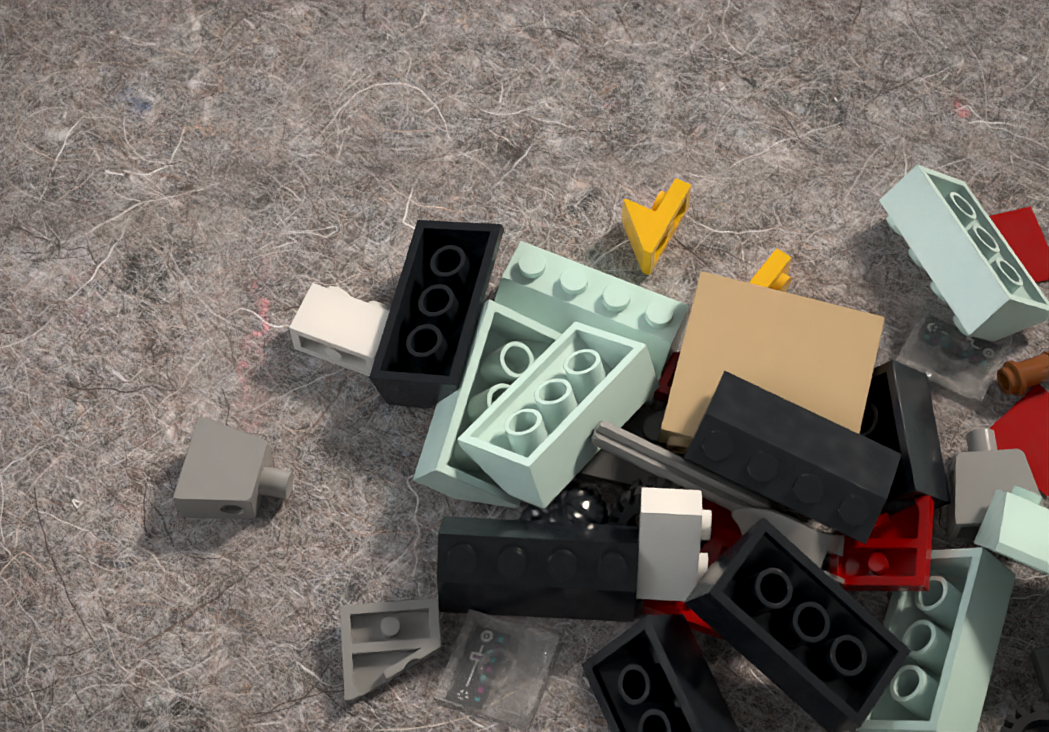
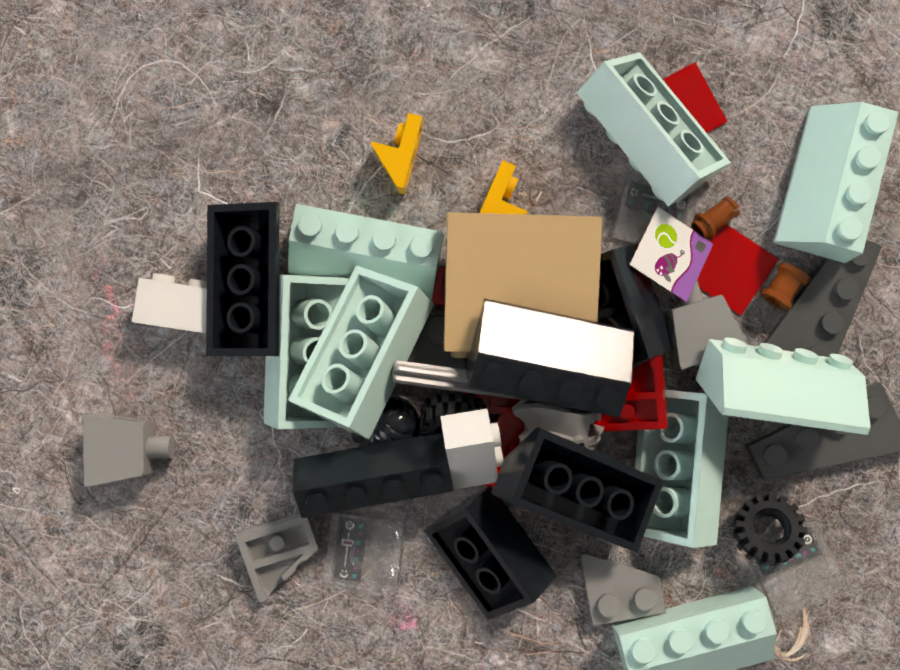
camera: 10 degrees left, 25 degrees up
none -> sticker [629,207,713,302]

